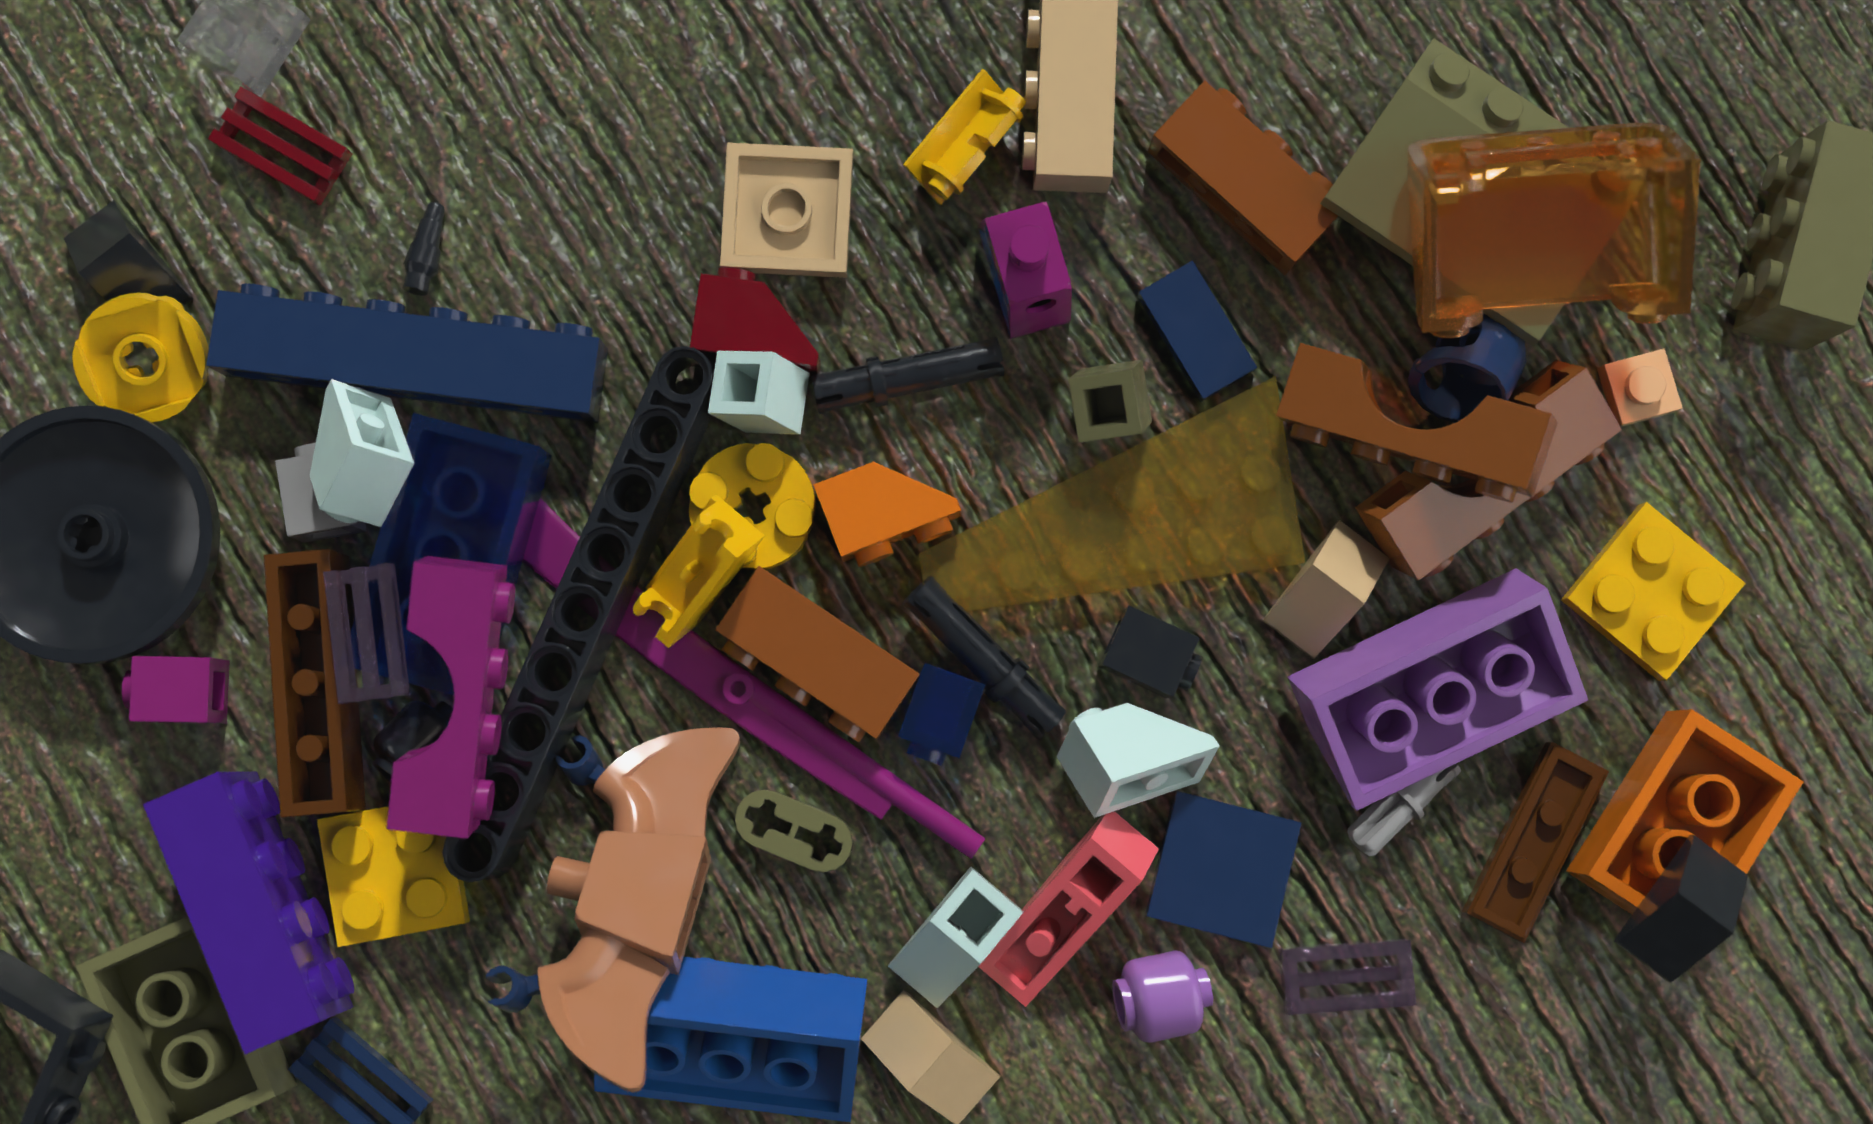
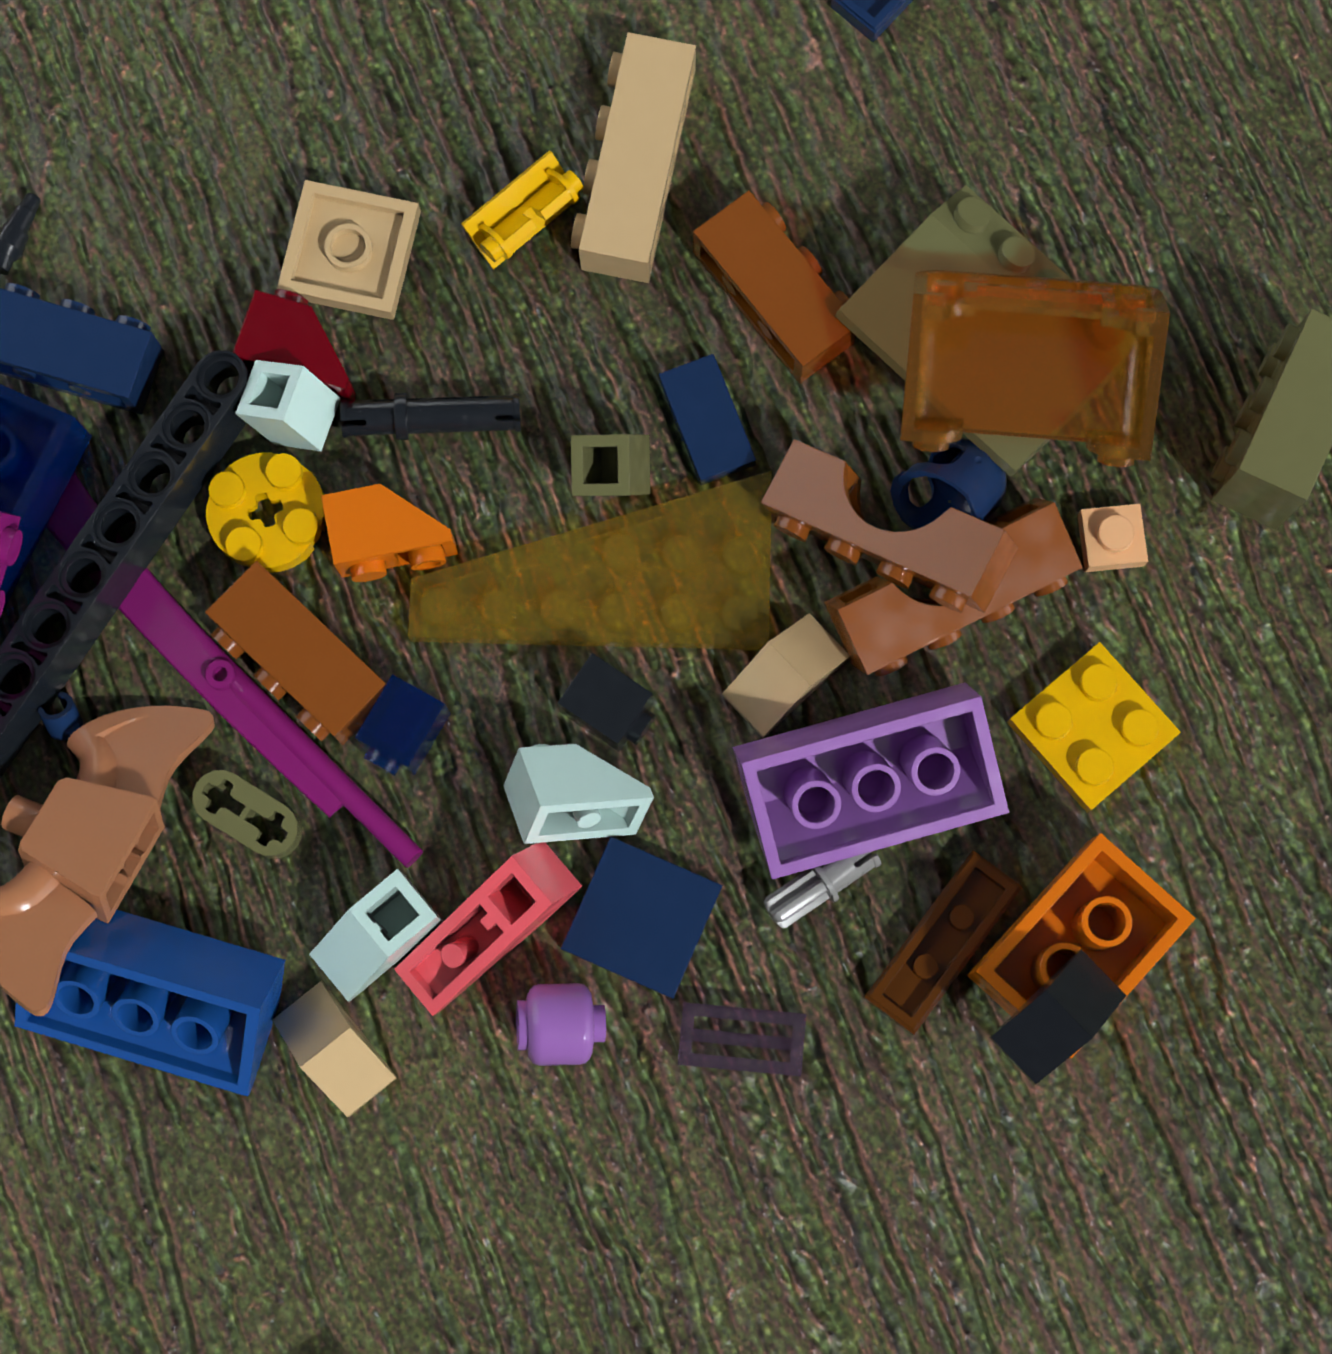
camera: 15 degrees right, 5 degrees down
yellow hinge [633,494,765,648] -> none
black pin [902,575,1066,740] -> none
magenta torso [978,202,1072,339] -> none

